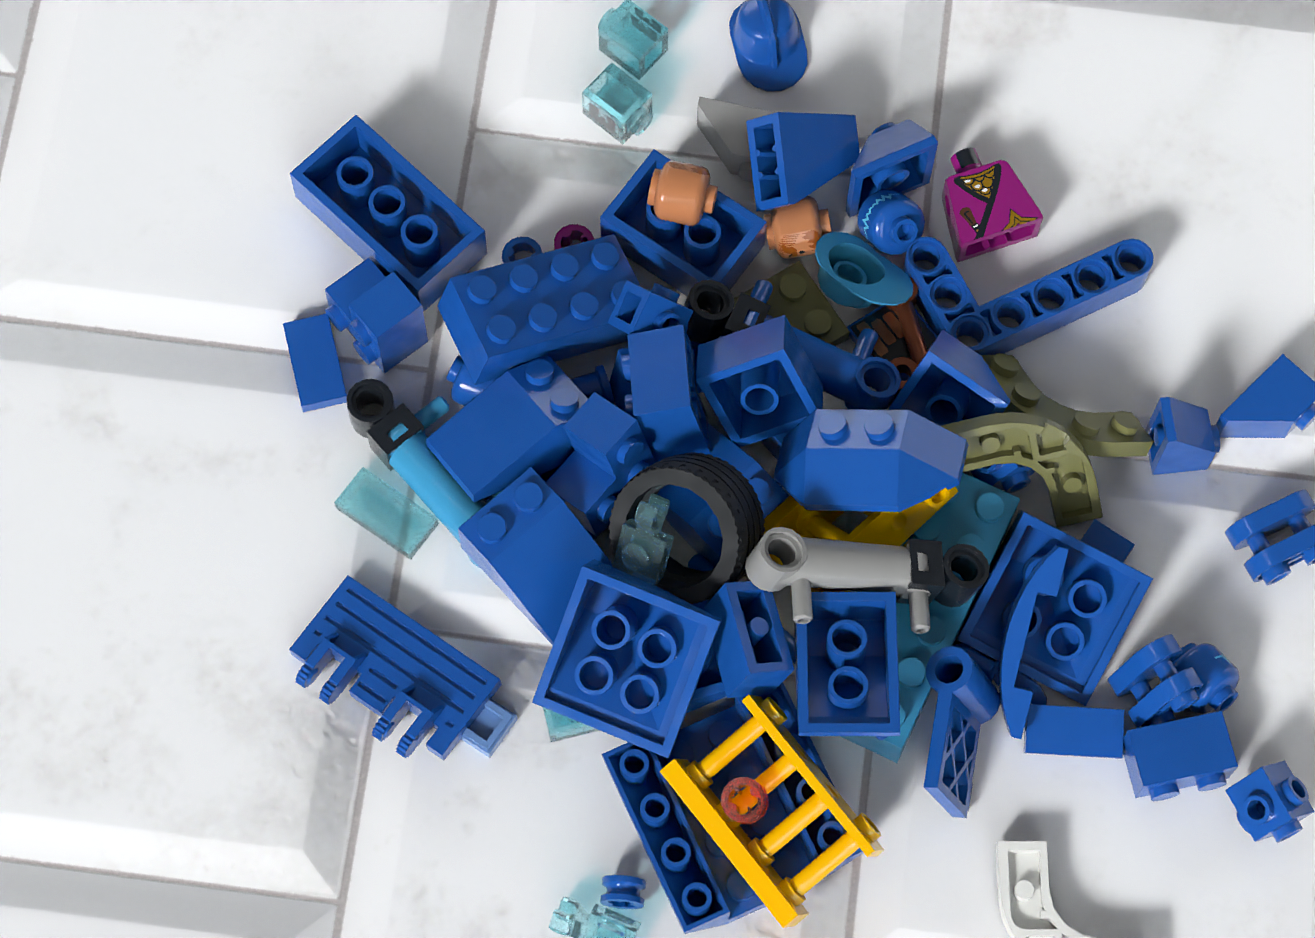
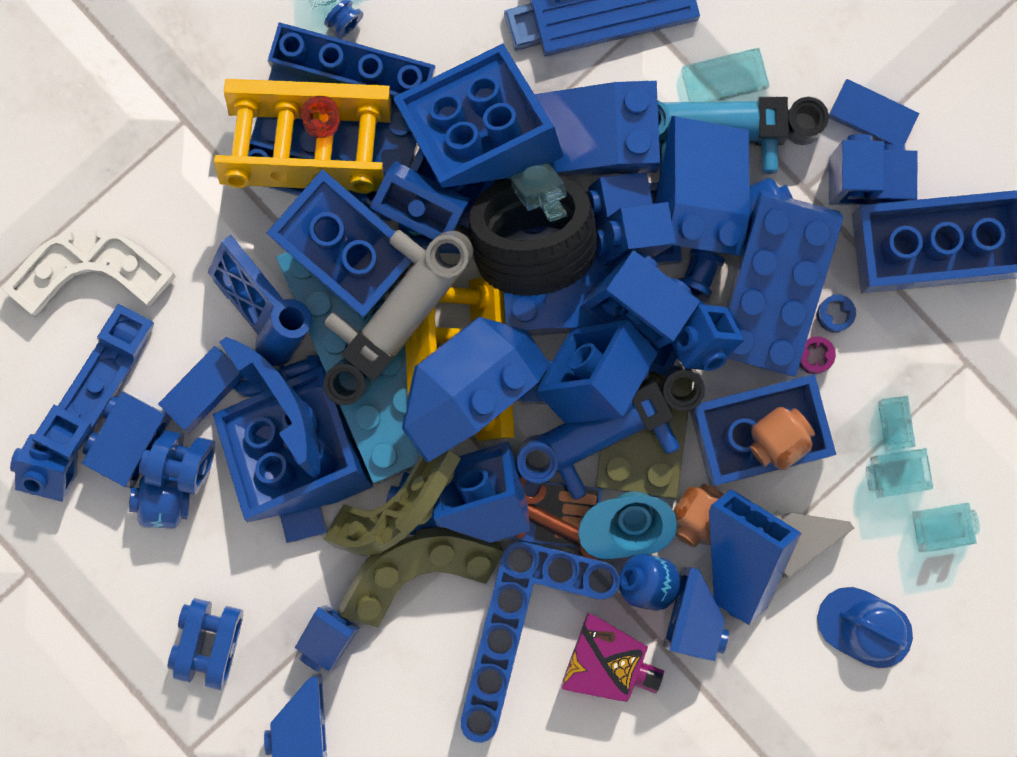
camera: 135 degrees right, 15 degrees up
none -> blue slope [32,304,154,460]
none -> clear light blue piece [878,396,916,451]

